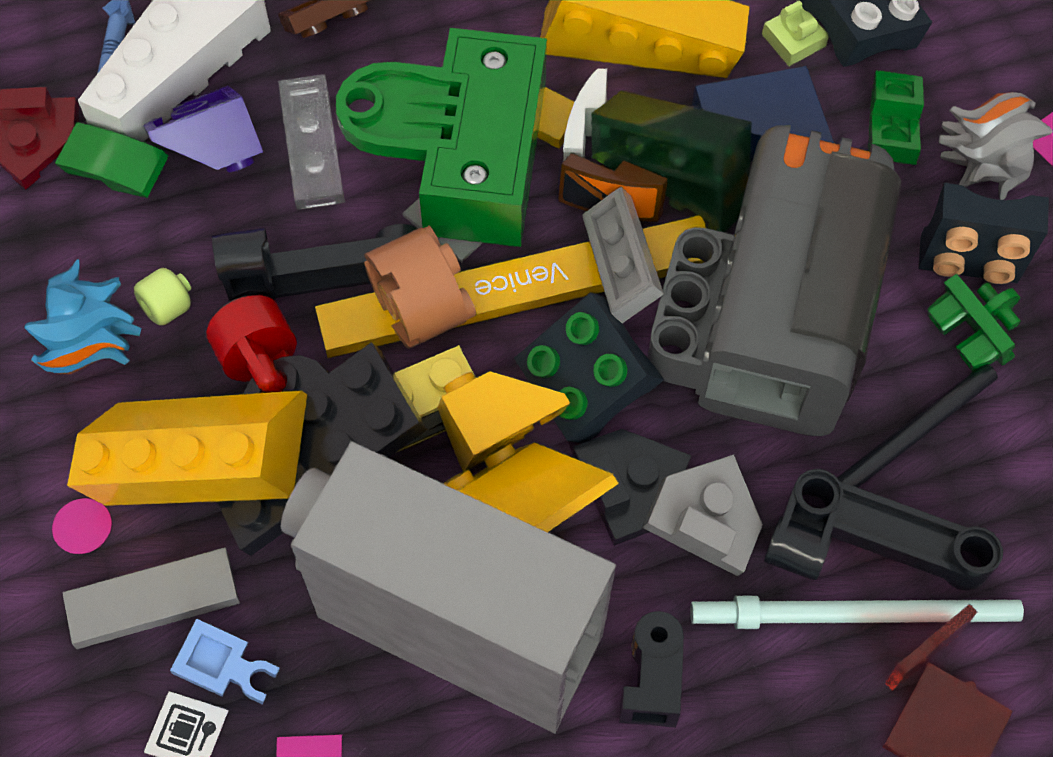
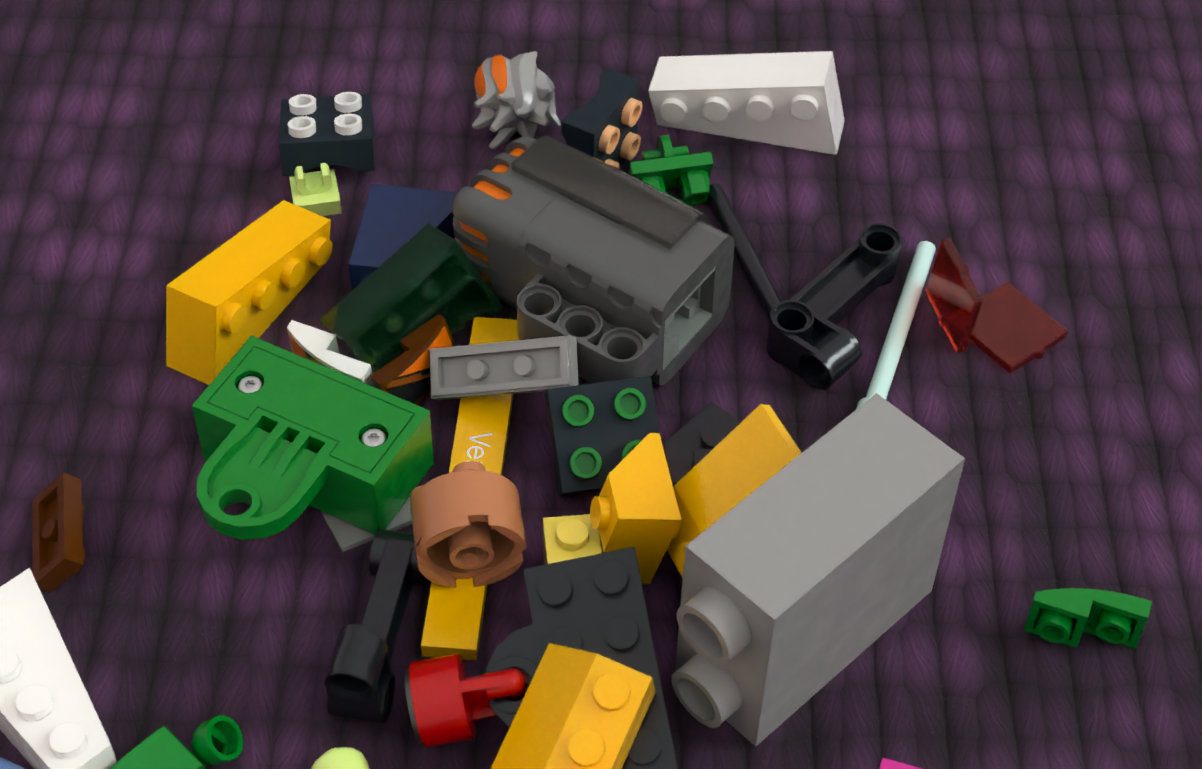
camera: 70 degrees left, 15 degrees down
slope [143,86,263,172] -> none
clear tile [278,74,345,210] -> none
light grey plate [642,455,762,576] -> none
green slope [868,70,924,165] -> none
none -> green hinge [191,715,243,766]

